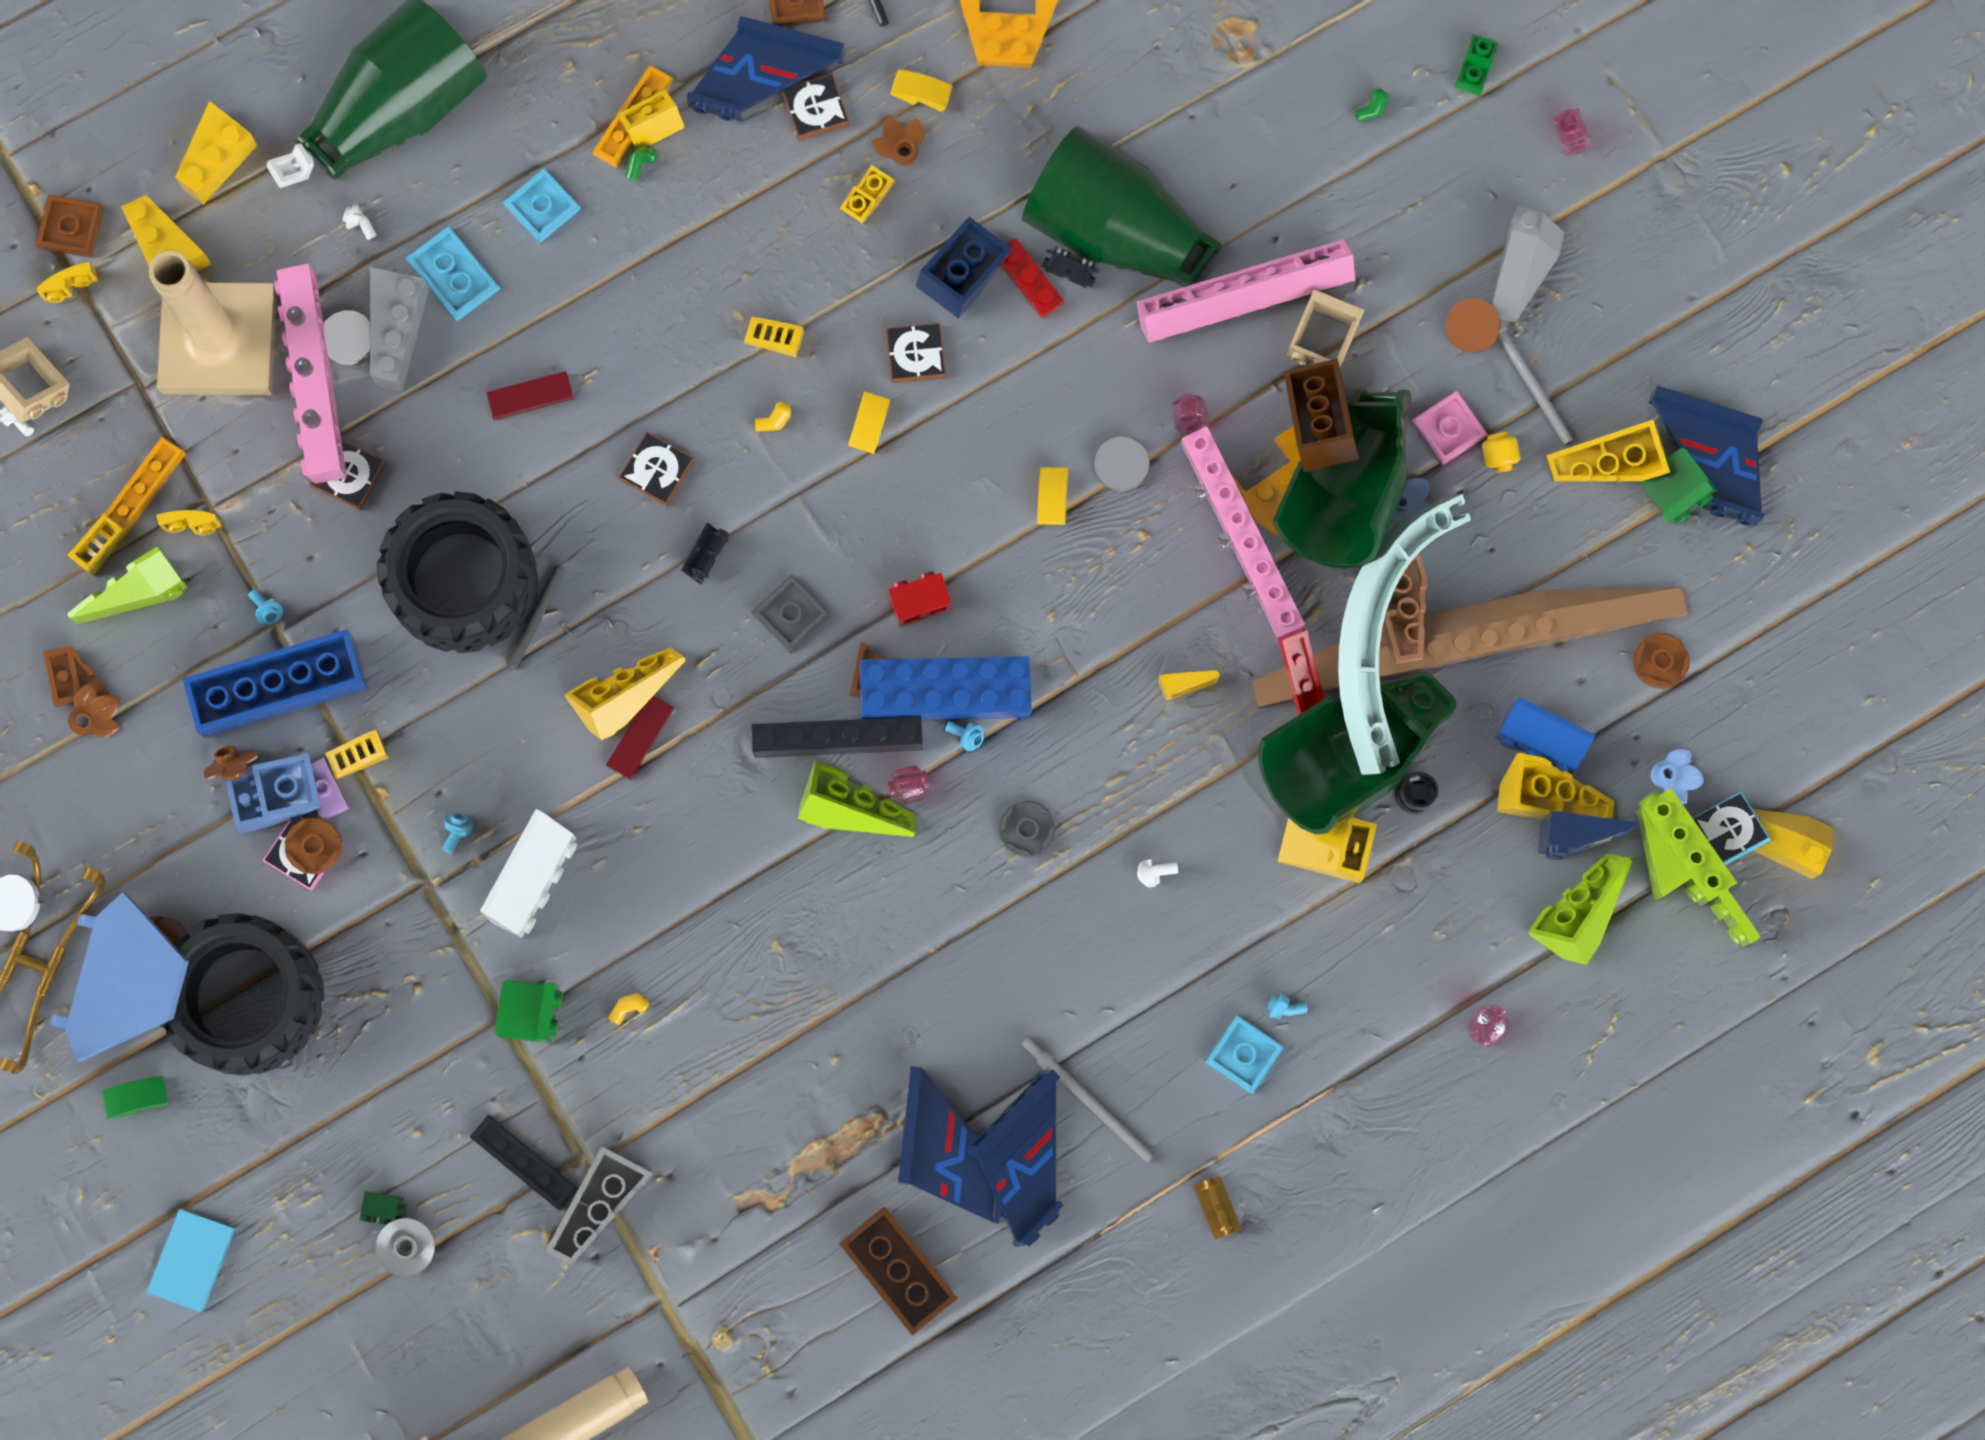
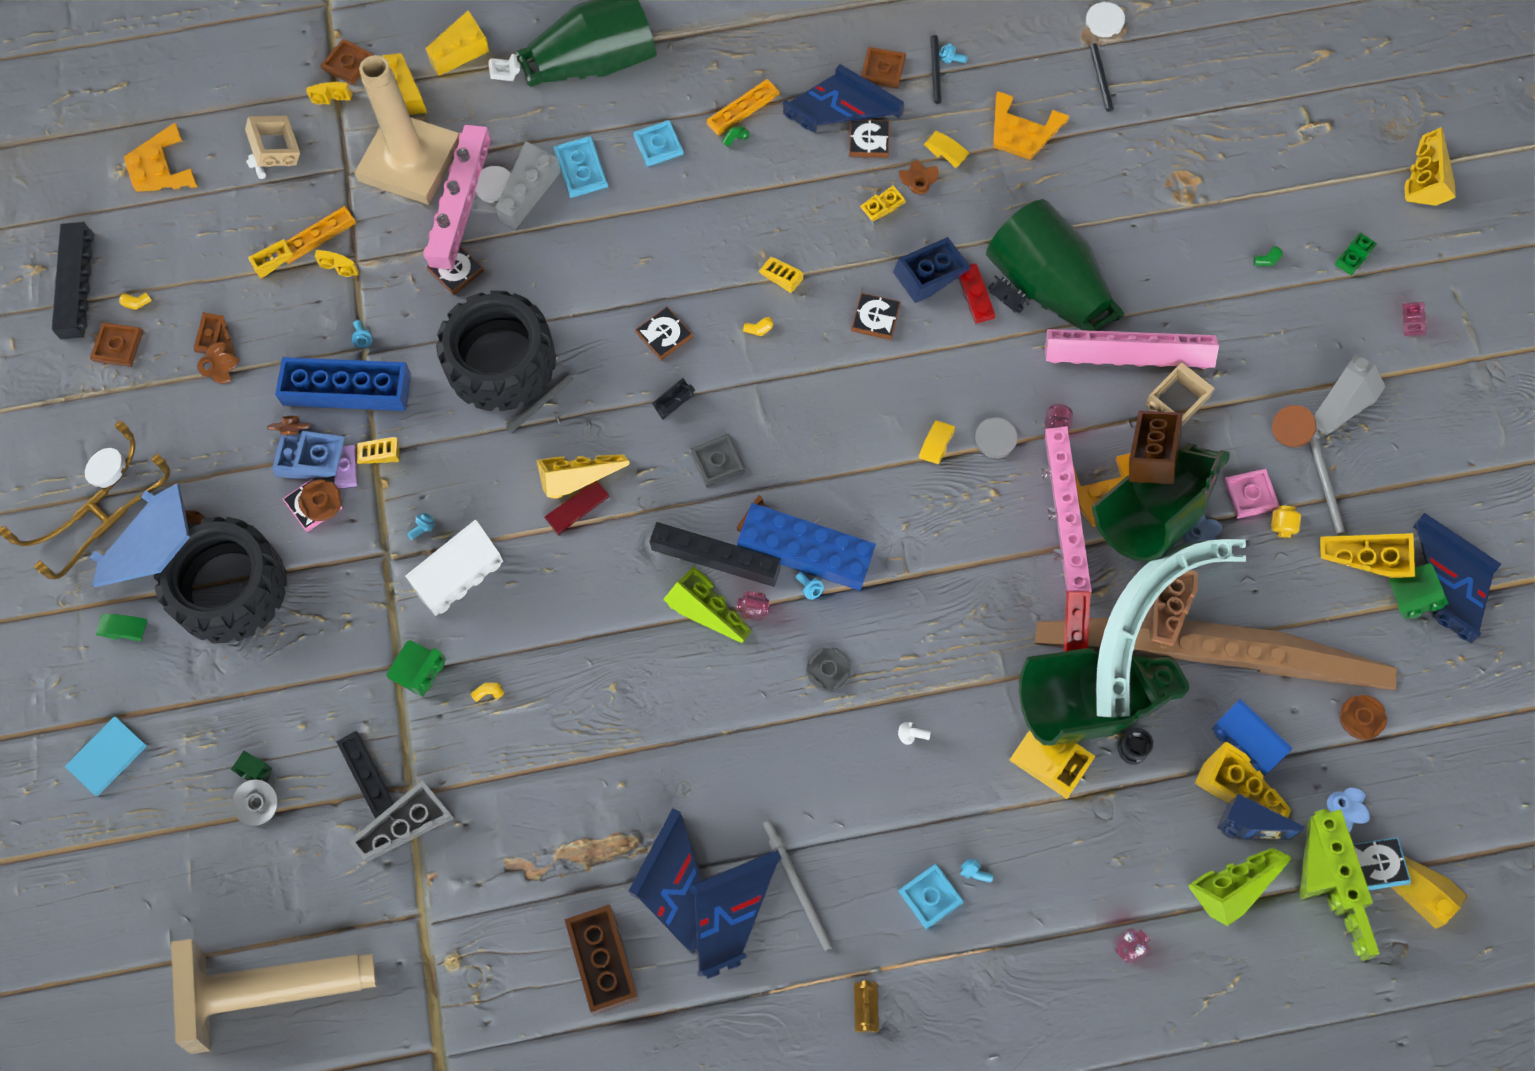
camera: 30 degrees right, 10 degrees down
lime wedge [67,546,188,625] -> none
white plate [343,203,377,240] -> none
dark red tile [486,371,574,420] -> none
yellow panel [618,90,684,150] -> none
yellow slope [848,391,890,454] -> none
red brick [888,572,952,627] -> none
yellow slope [1158,670,1220,701] -> none

